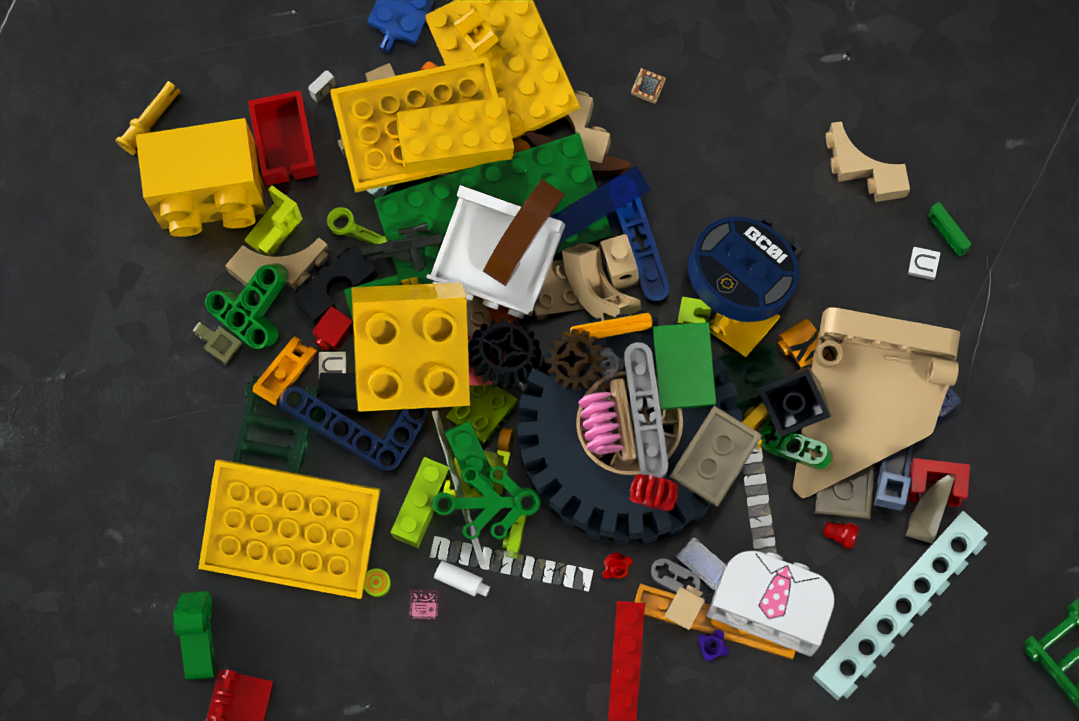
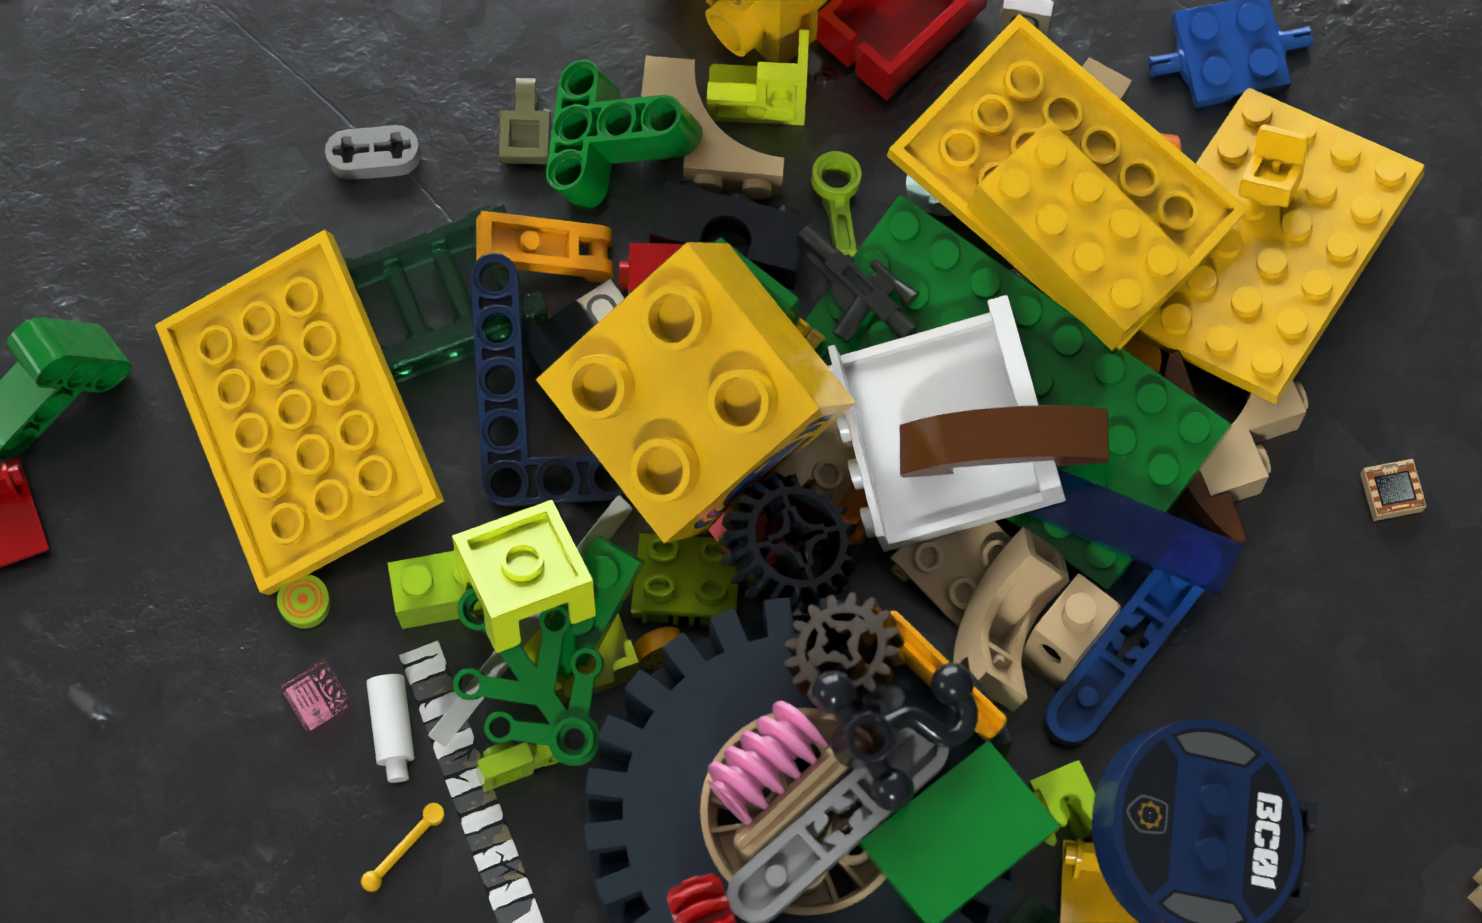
camera: 50 degrees right, 5 degrees down
none -> light grey beam [325,125,421,180]
none -> yellow hinge [361,803,445,892]
none -> neon yellow panel [452,500,596,653]
none -> black piece [812,662,978,812]

